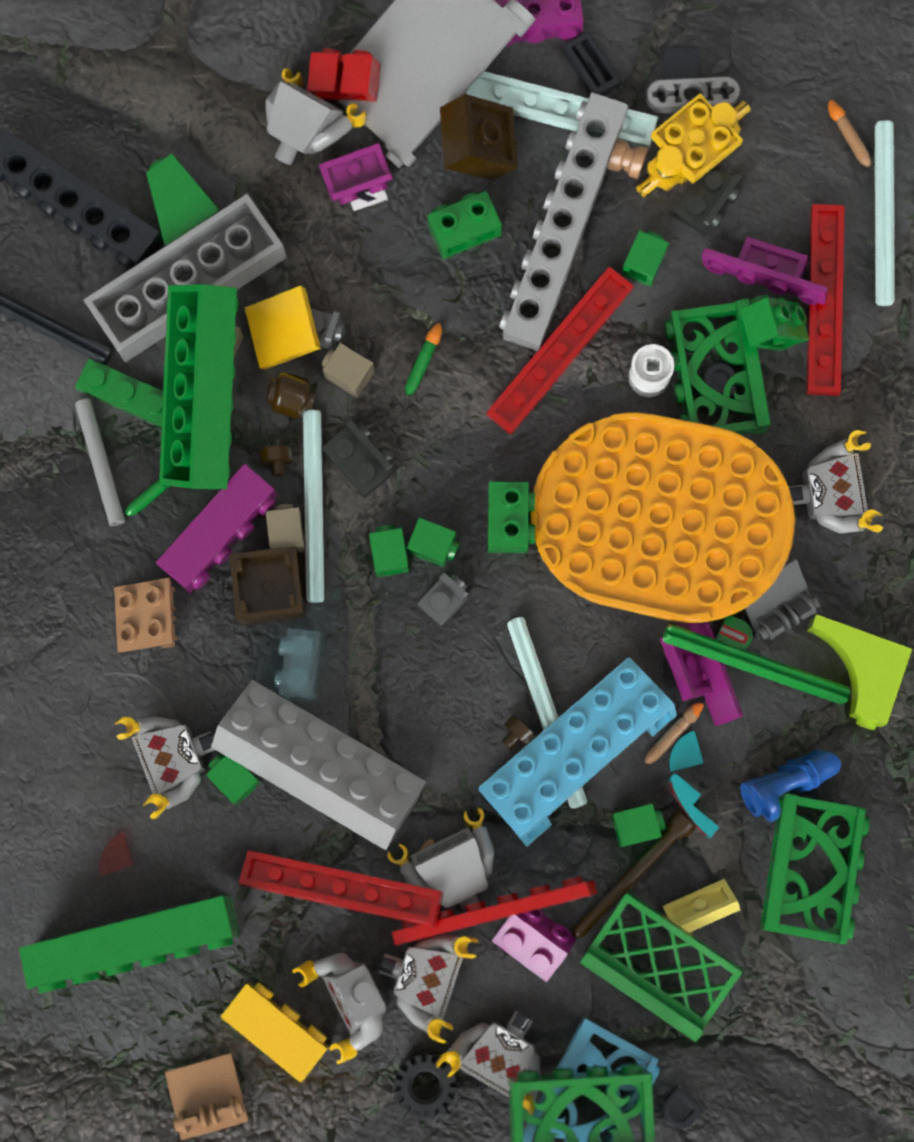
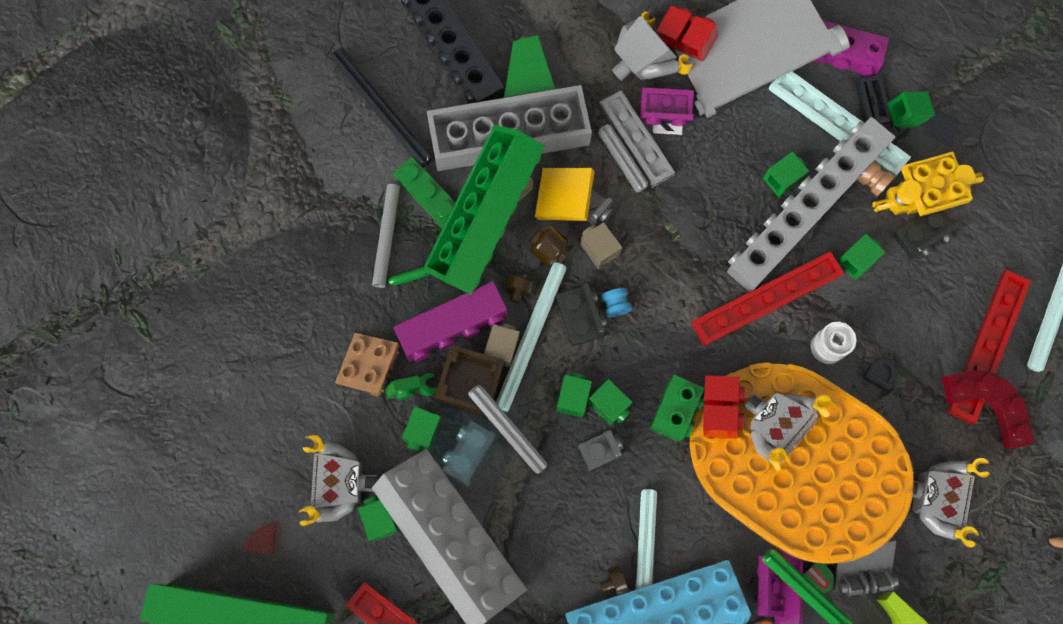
camera: 15 degrees right, 5 degrees down
green piece [405,323,442,395] -> none
green brick [427,191,502,260] -> none
dark brown container [440,94,518,180] -> none
light grey beam [646,77,740,113] -> none
green fence [664,299,771,435] -> none
magenta bracket [702,237,827,305] -> none
green brick [740,295,809,351] -> none
medium nougat piece [828,100,871,167] -> none
none -> green plate [385,373,437,401]
none -> green brick [402,407,442,453]
none -> light grey axle [468,385,547,473]
none -> light grey tile [599,90,675,188]
none -> light grey axle [599,124,648,192]
none -> dark azure wheel [601,288,632,317]
none -> red piece [703,375,745,439]
none -> light grey torso [745,393,835,471]
none -> green brick [763,152,809,198]
none -> green brick [887,92,935,127]
none -> dark red plate [941,371,1034,449]

